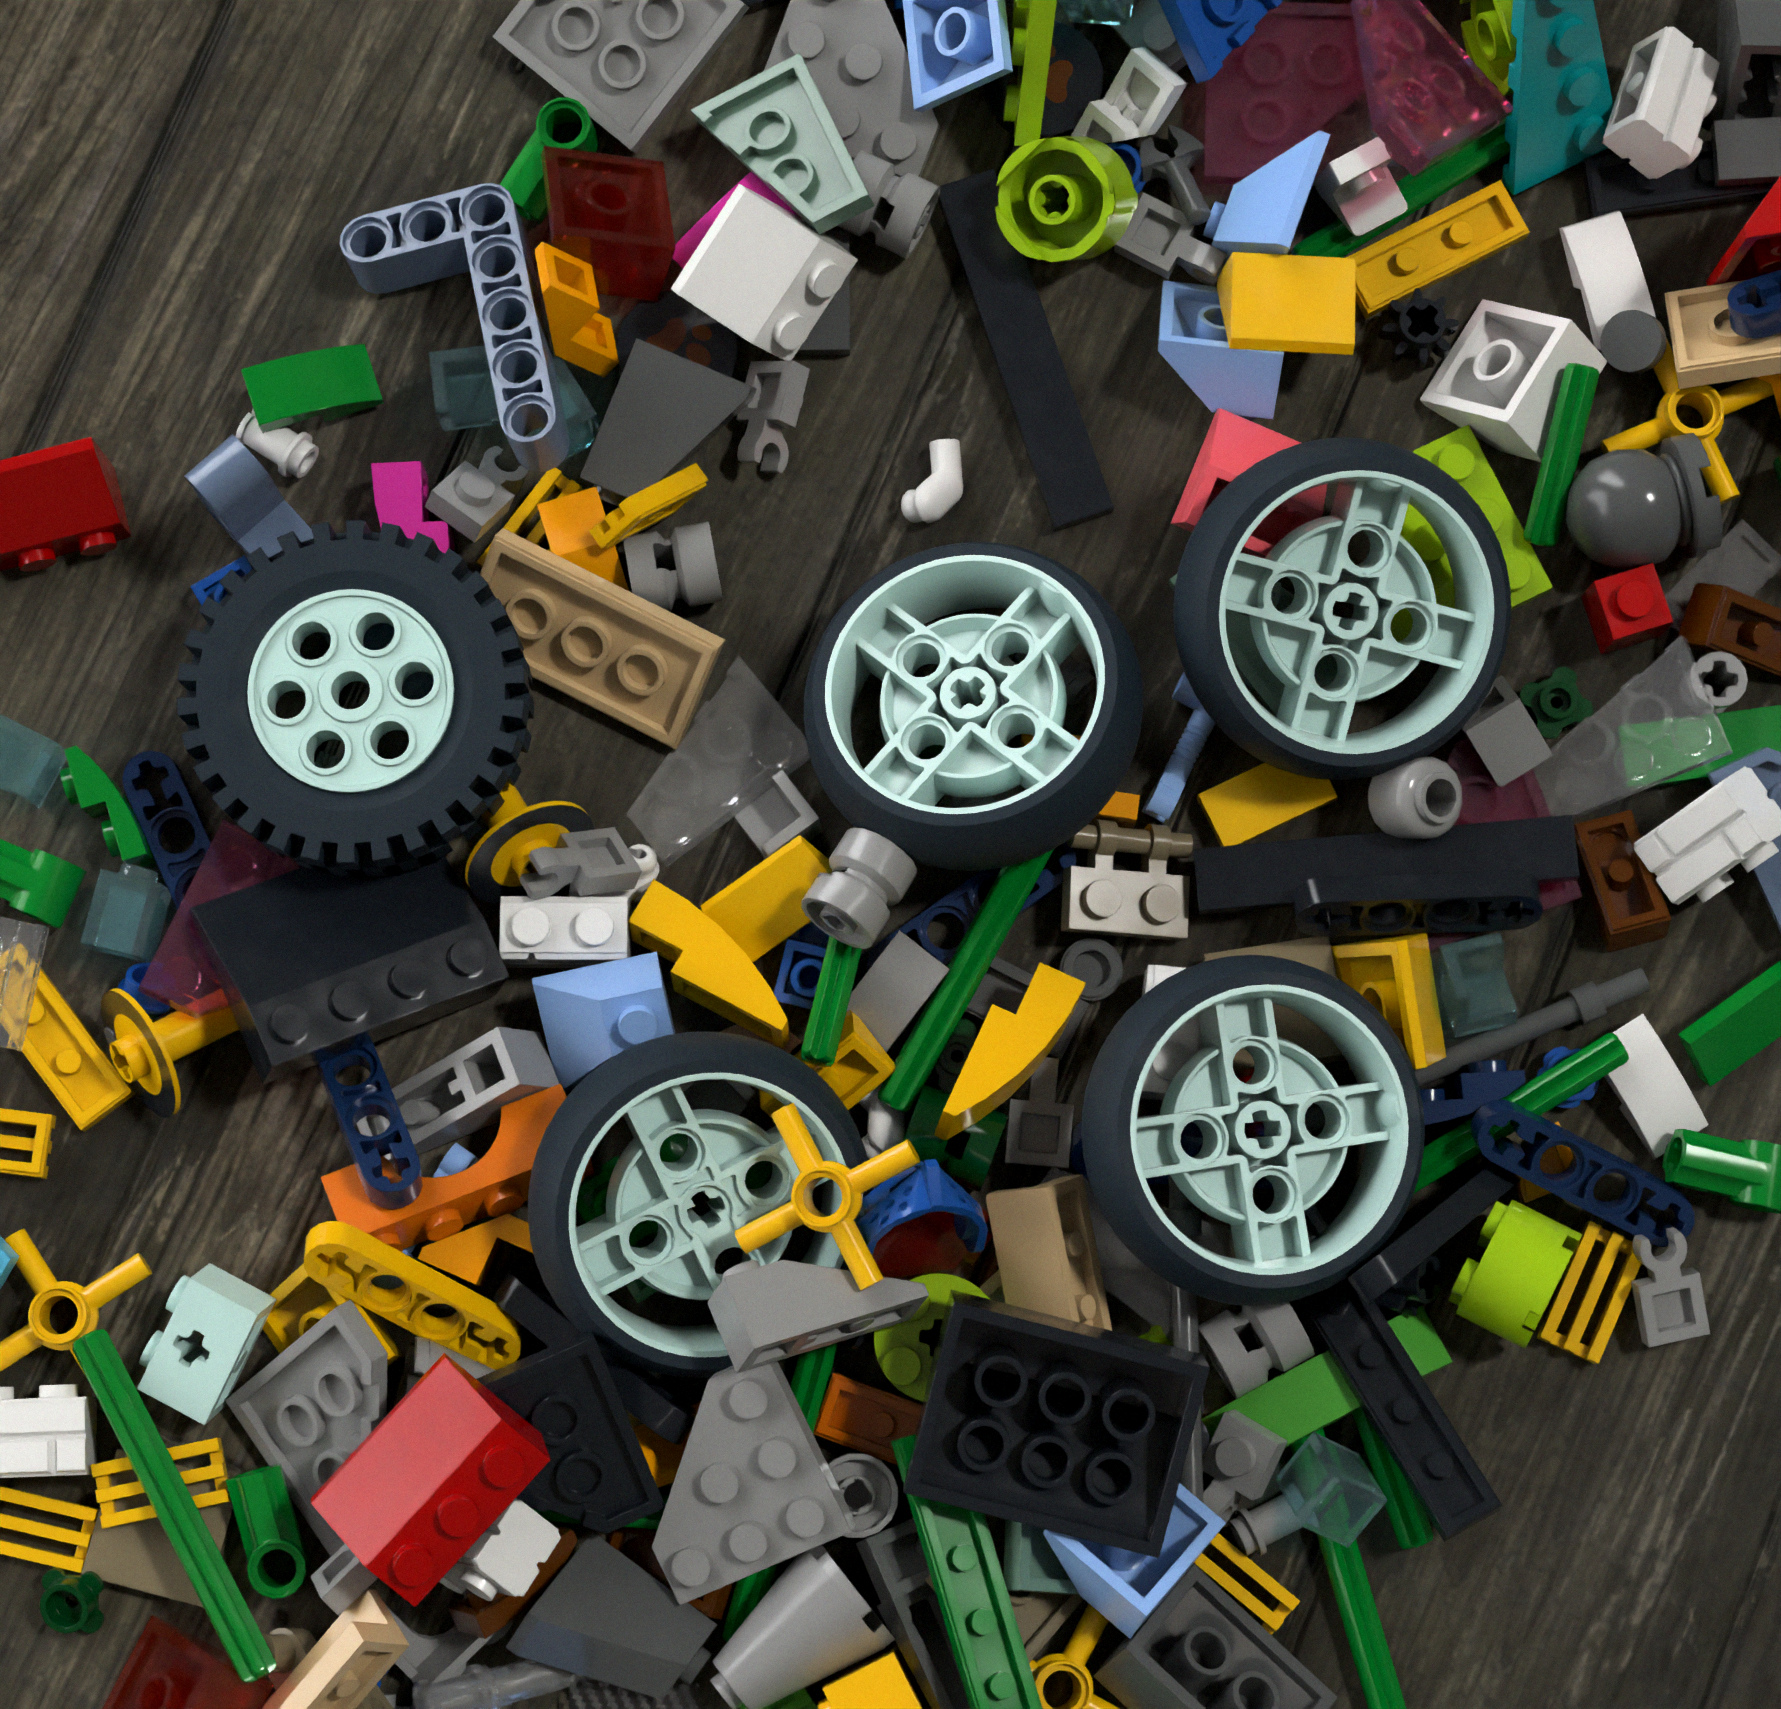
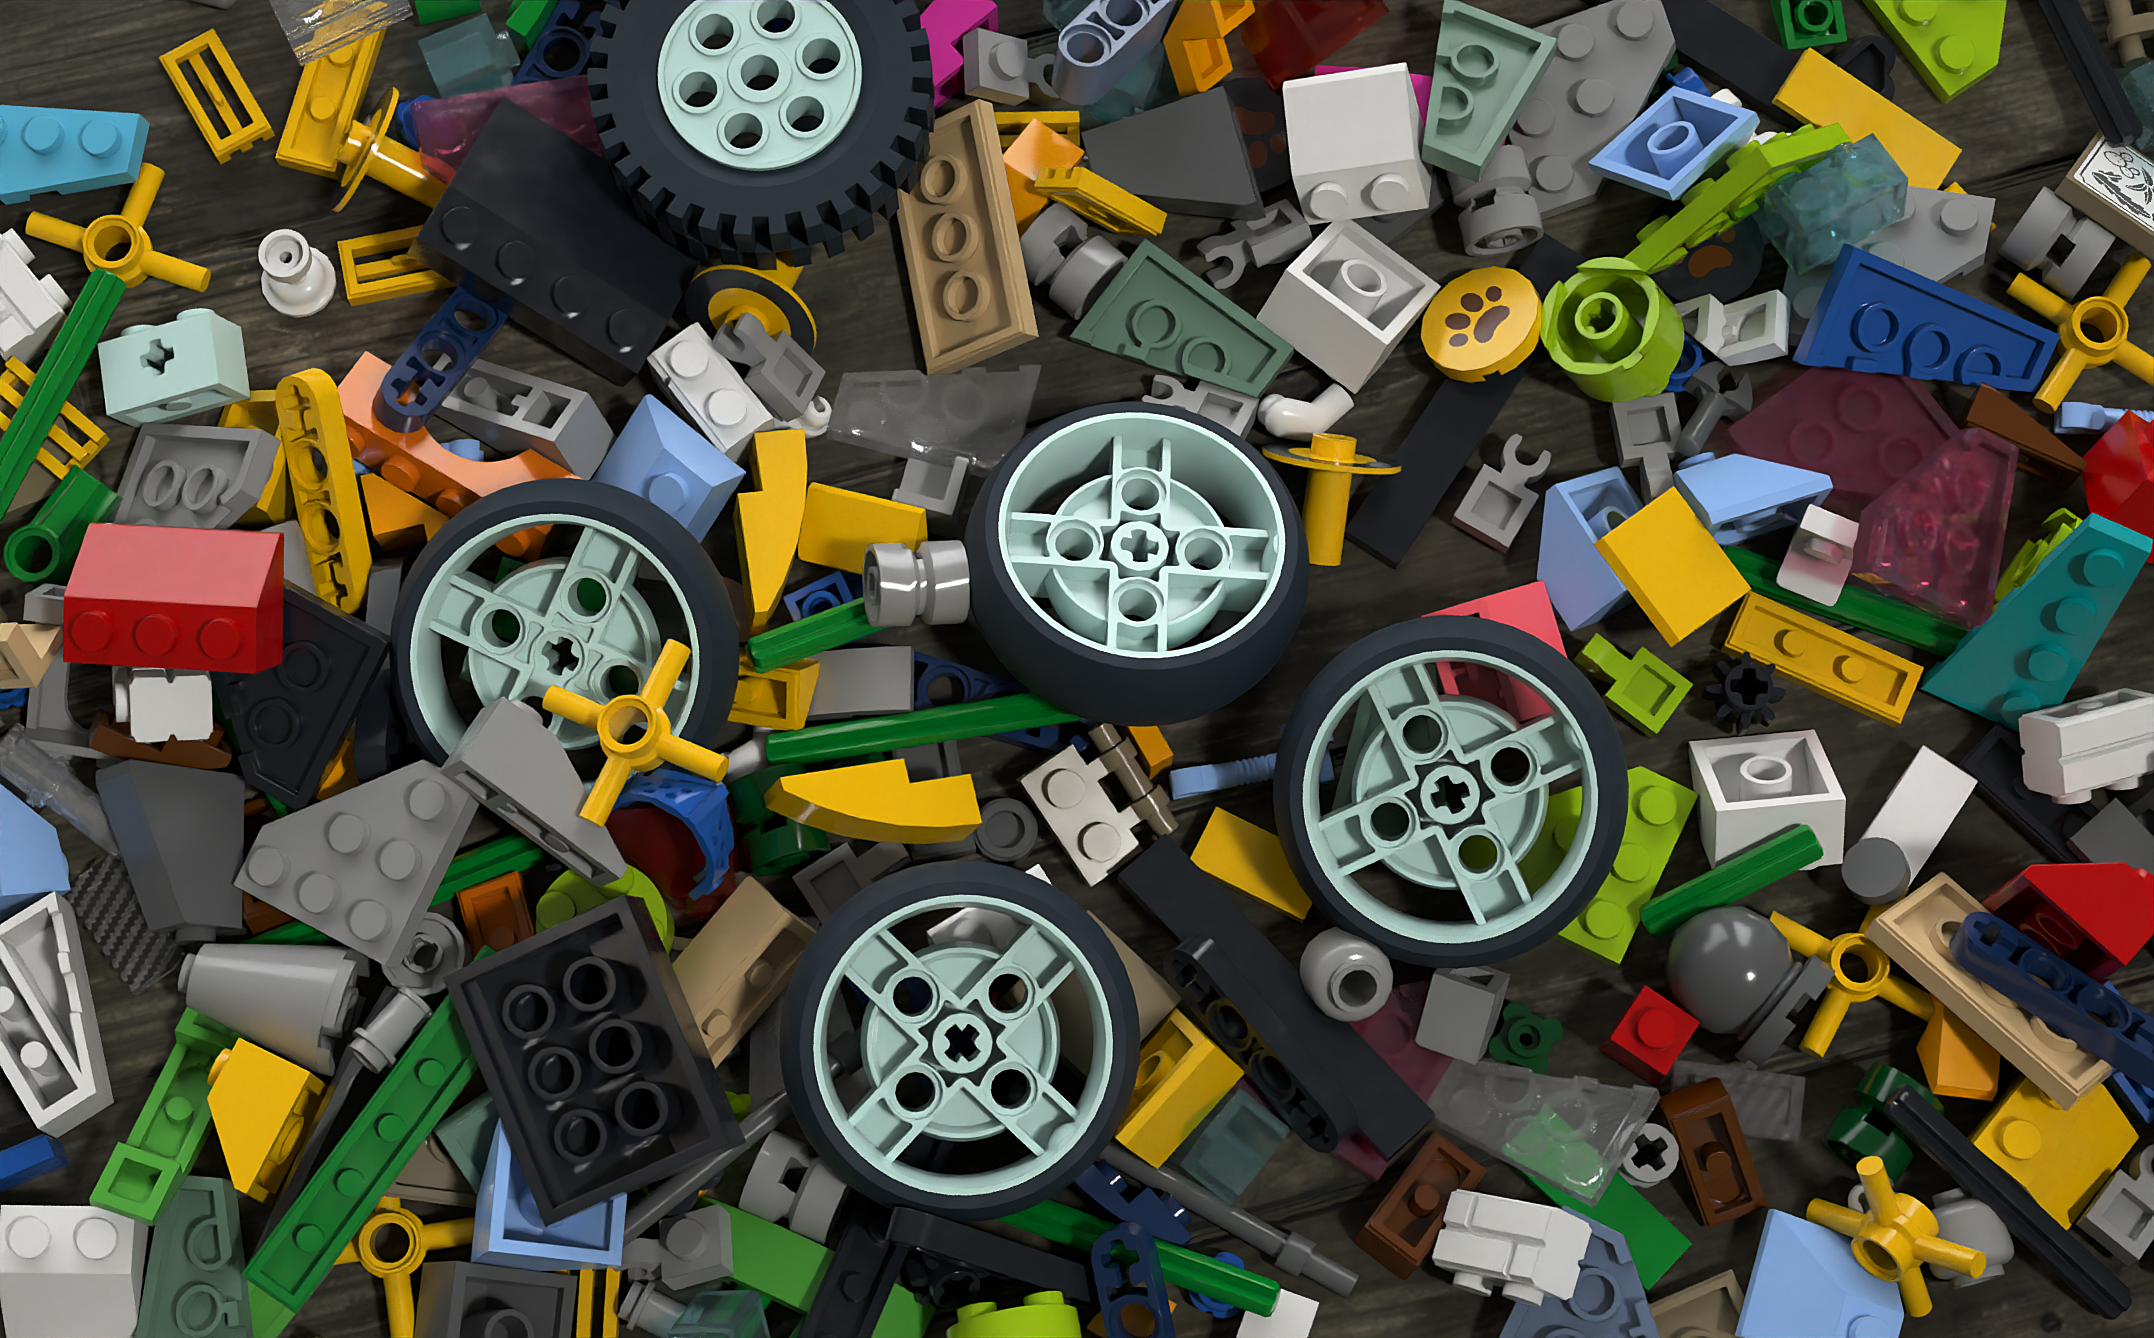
camera: 50 degrees right, 5 degrees down
none -> white piece [258,229,337,318]
none -> yellow tile [338,225,458,307]
none -> light grey pin [348,987,433,1074]
none -> sand green wing [1069,238,1295,399]
none -> light grey plate [1142,375,1259,440]
none -> white slope [1256,219,1441,394]
none -> yellow piece [1262,433,1402,566]
none -> yellow tile [1421,266,1543,383]
none -> light grey plate [1451,433,1551,554]
none -> lime plate [1572,633,1693,738]

